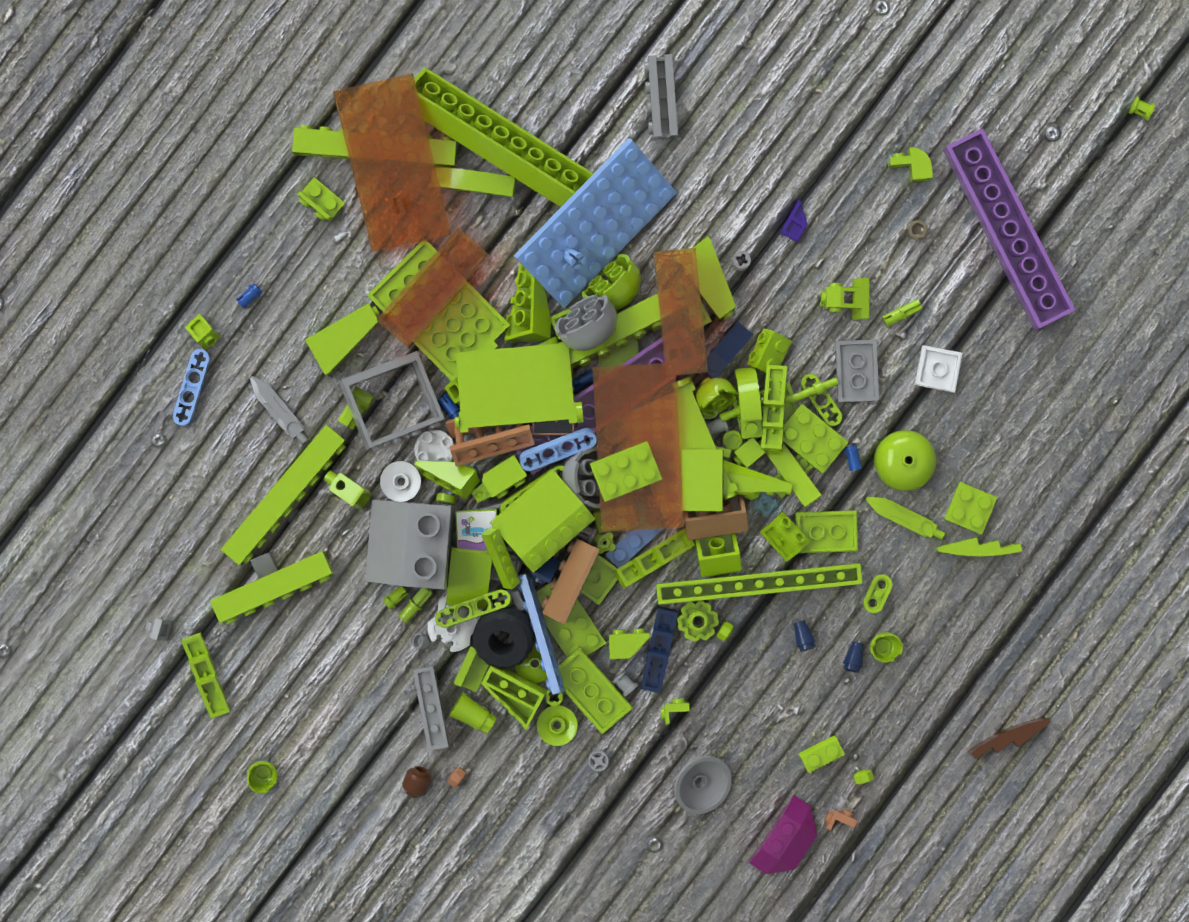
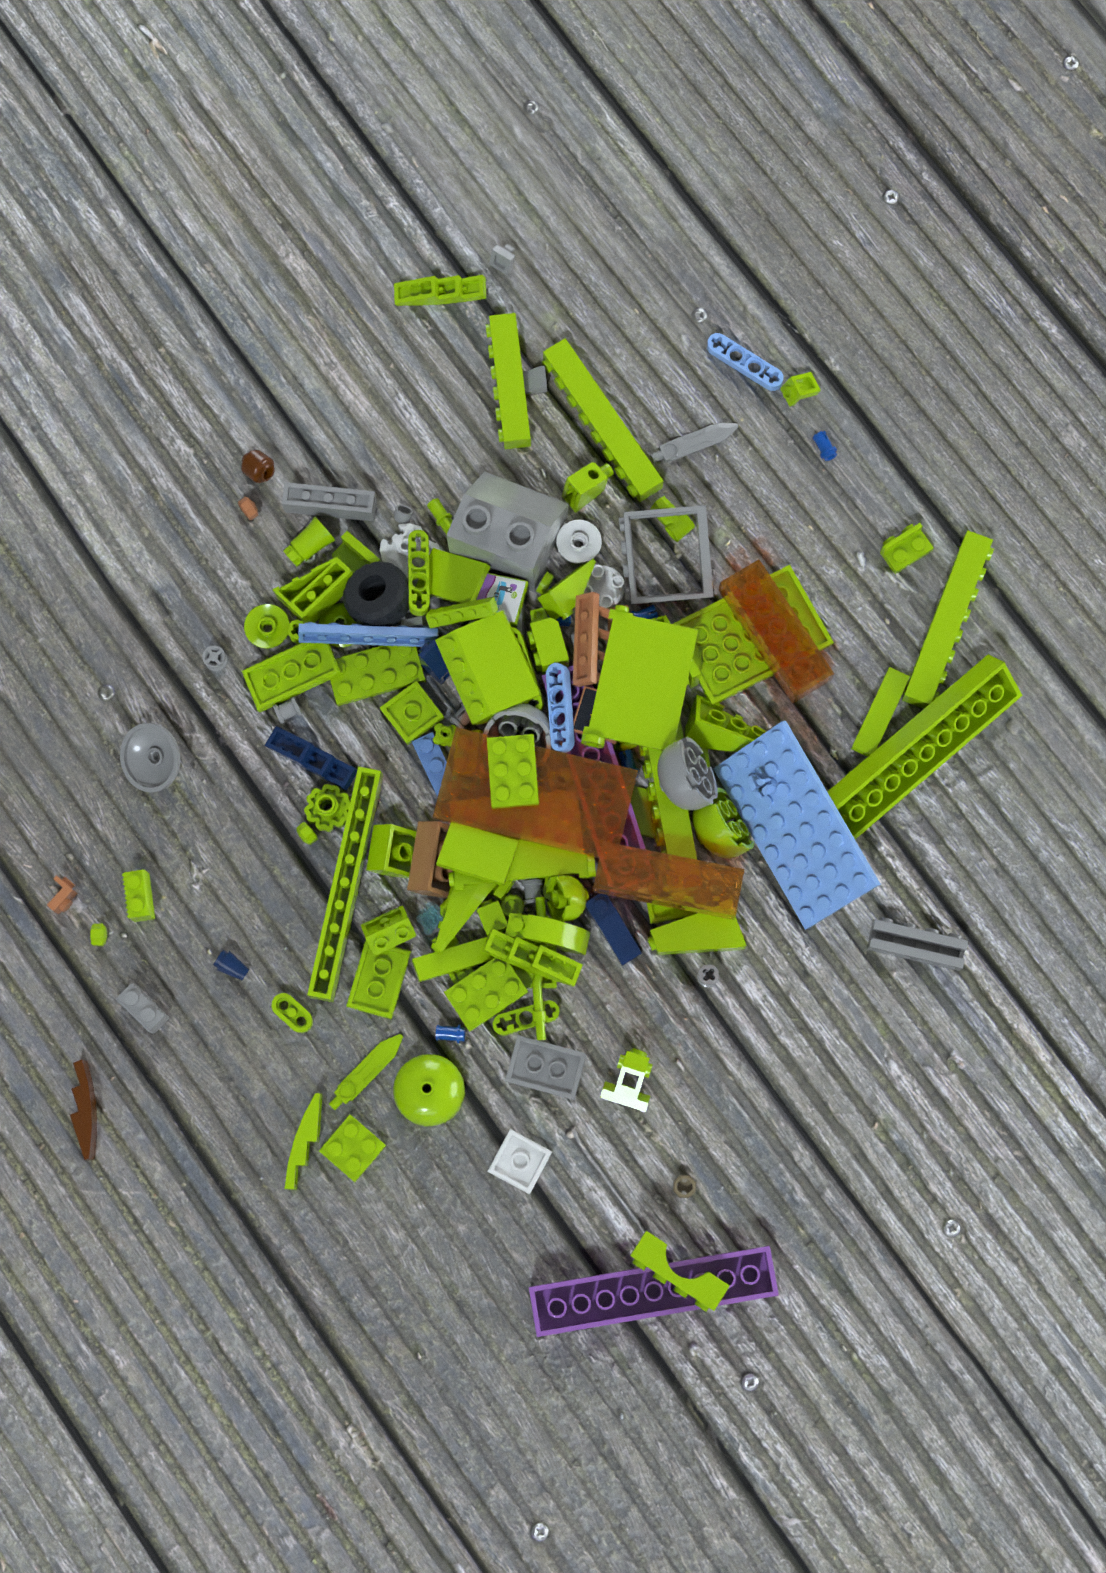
camera: 115 degrees right, 10 degrees down
lime hair [246,761,278,794] -> none
lime slope [305,303,381,376] -> none
clear orange plate [333,73,451,252] -> none
lime pin [382,586,409,609] -> none
medium nougat slope [541,539,600,625] -> none
lime slope [609,629,650,659] -> none
lime slope [613,528,695,589] -> none
lime bracket [660,698,690,725] -> none
lime bracket [747,328,792,374] -> none
magenta wedge [749,794,817,874] -> none
dark purple tile [780,200,808,243] -> none
dark blue cone [794,620,816,652] -> none
lime hair [870,632,903,663] -> none
lime axle [882,299,923,328] -> none
lime brick [888,147,933,183] -> none
lime bush [1129,96,1155,121] -> none
none -> light grey brick [116,984,169,1034]
none -> lime arch [630,1231,730,1312]

